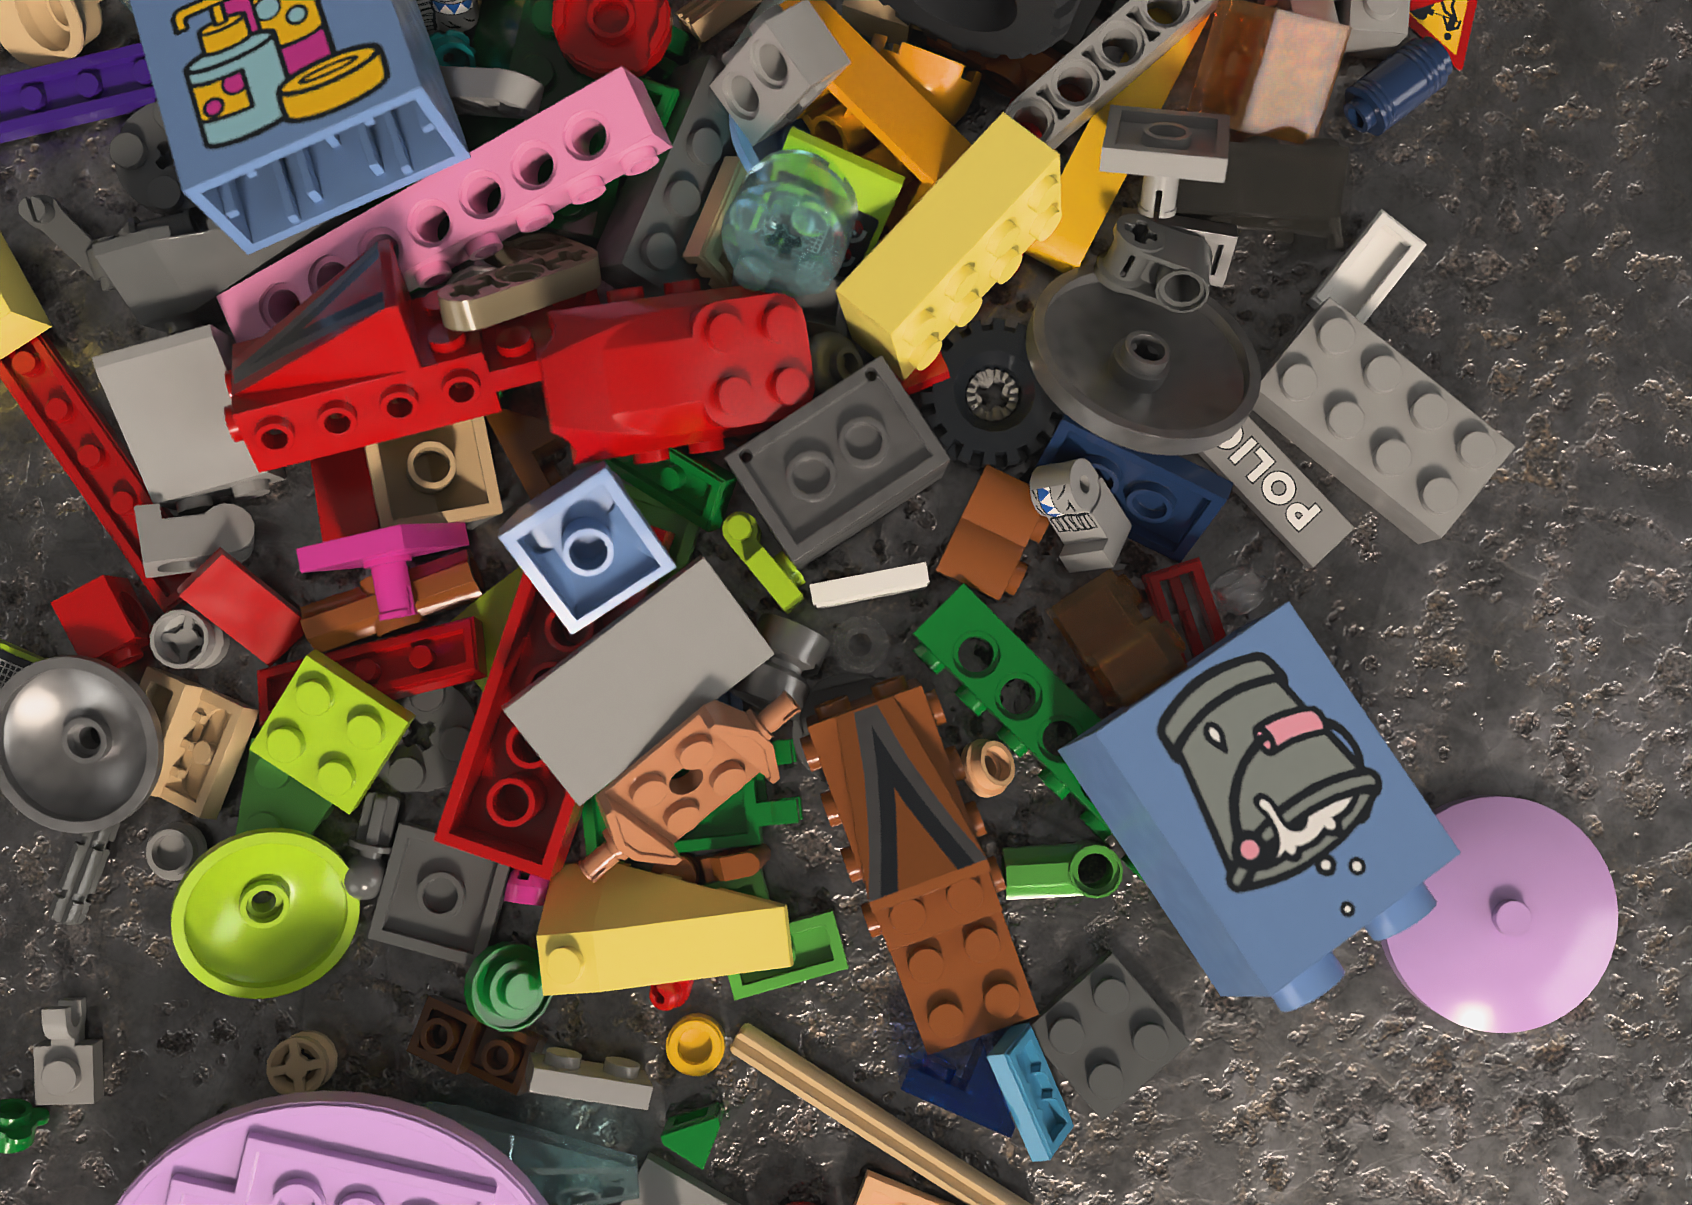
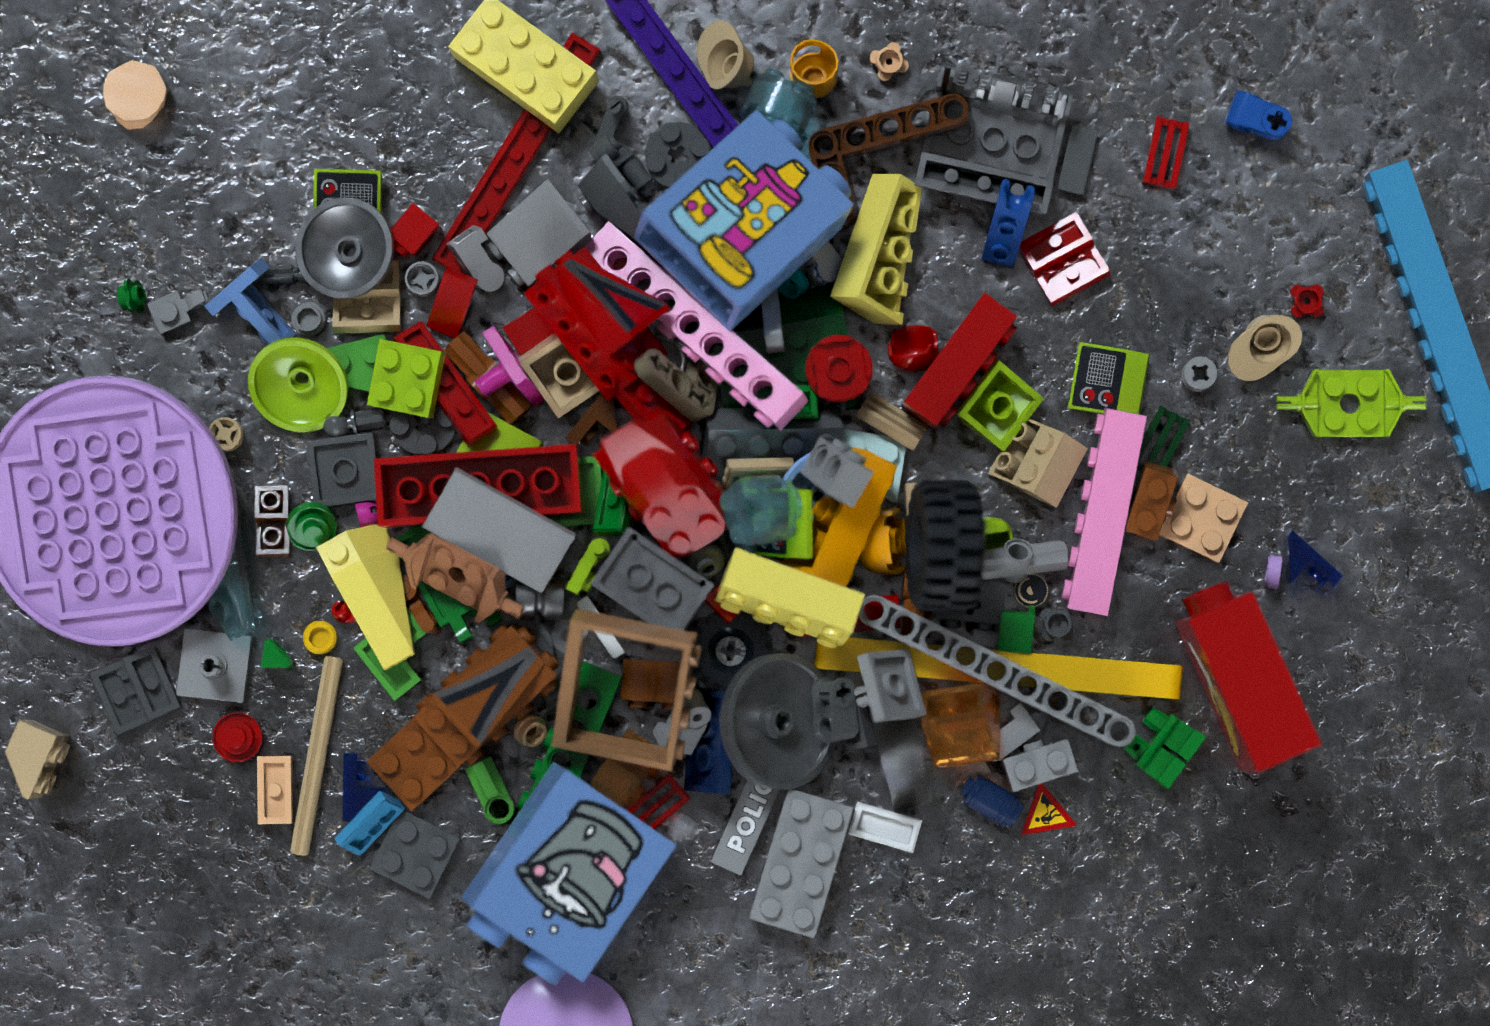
camera: 70 degrees right, 0 degrees up
medium blue slope [498,460,676,634] -> none
light grey plate [525,1047,653,1110] -> none
none -> medium blue bracket [204,257,296,345]
none -> medium nougat window [551,609,701,771]

